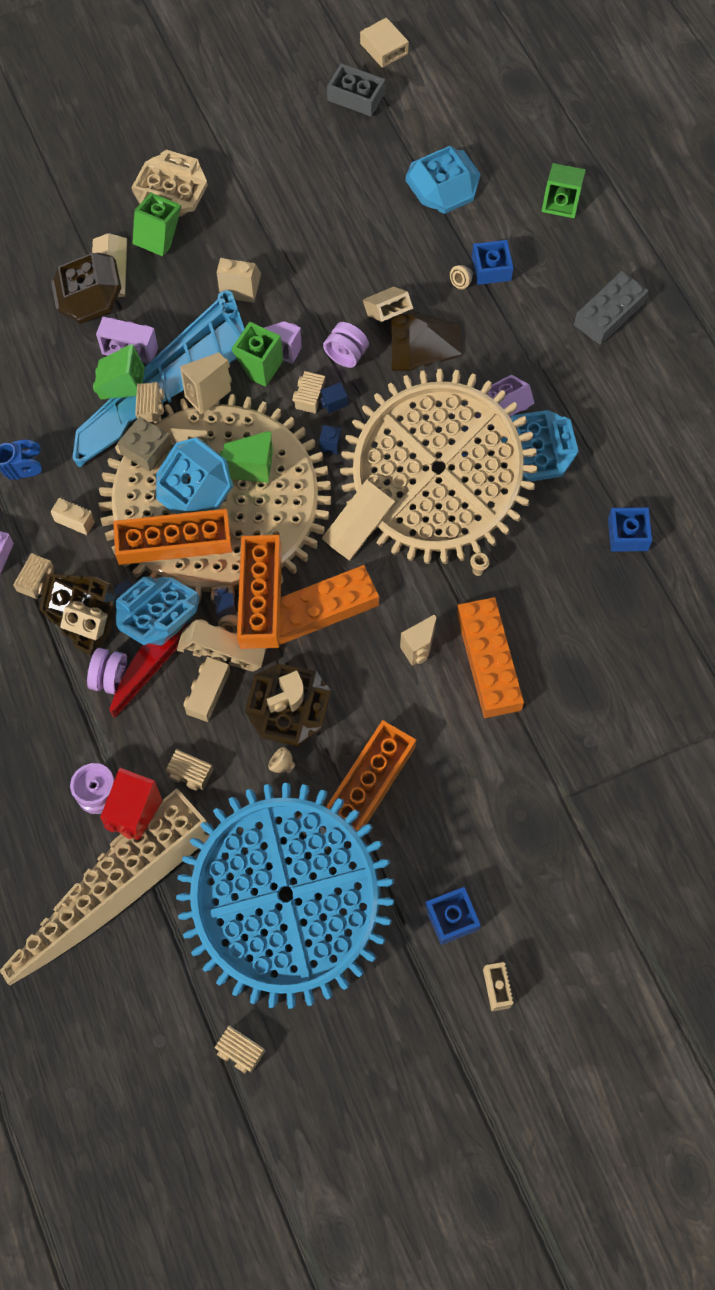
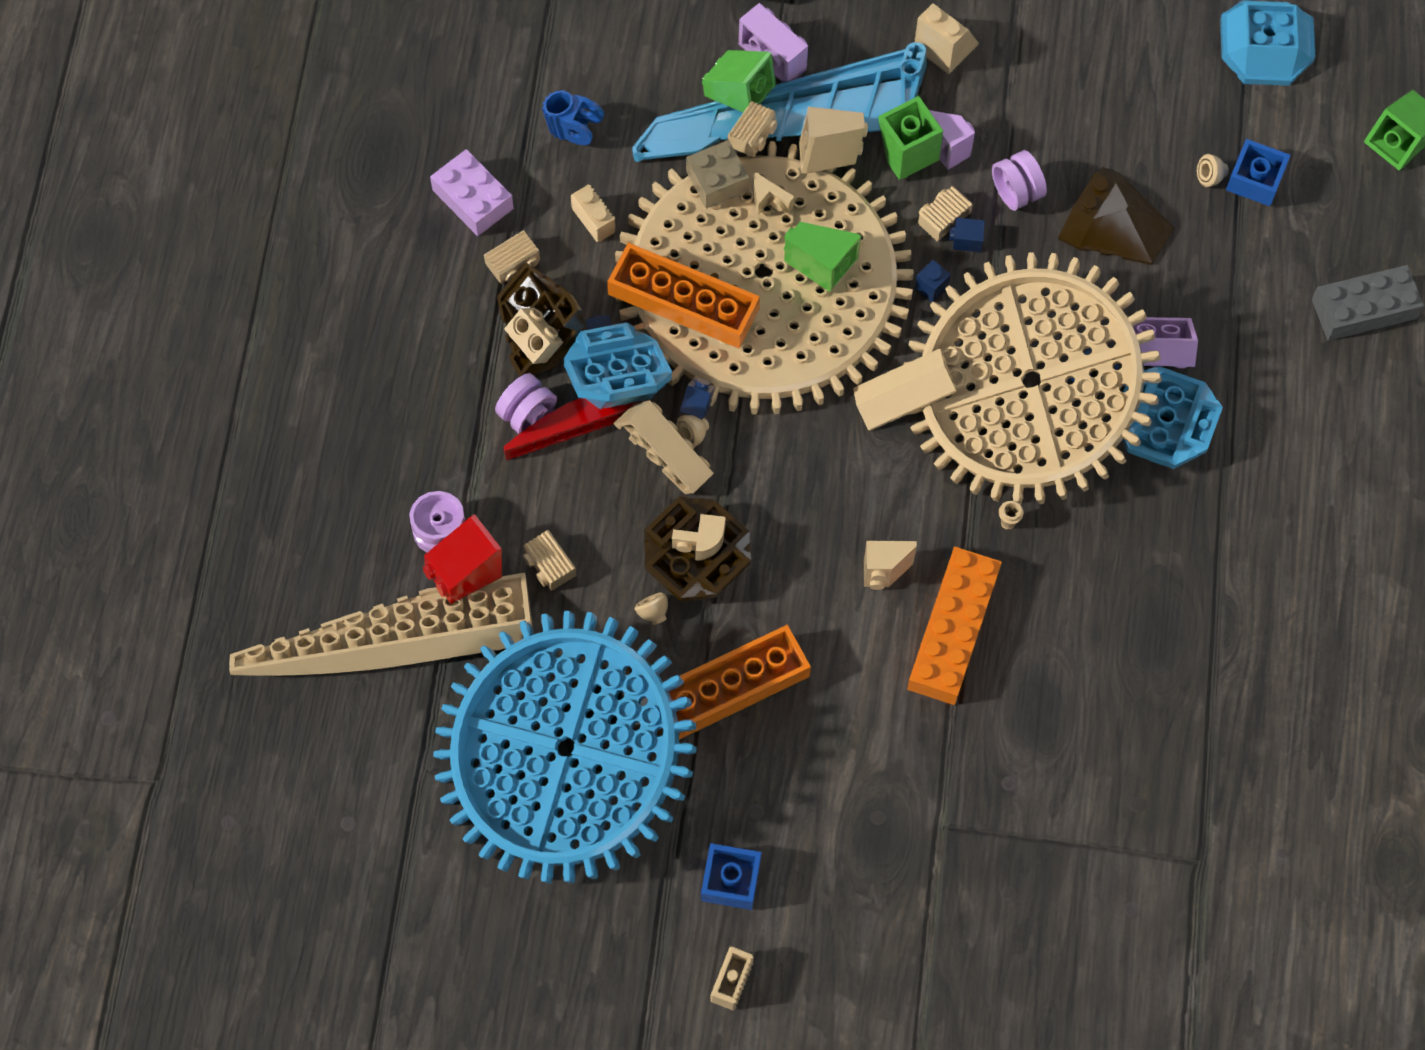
camera: 30 degrees right, 0 degrees up
dark azure piece [156,437,233,514] -> none
tan brick [184,657,230,722] -> none
tan brick [215,1026,265,1074] -> none
orange brick [237,535,282,649] -> none
orange brick [279,565,379,645] -> none
tan brick [363,287,413,322] -> none
blue brick [608,508,652,552] -> none

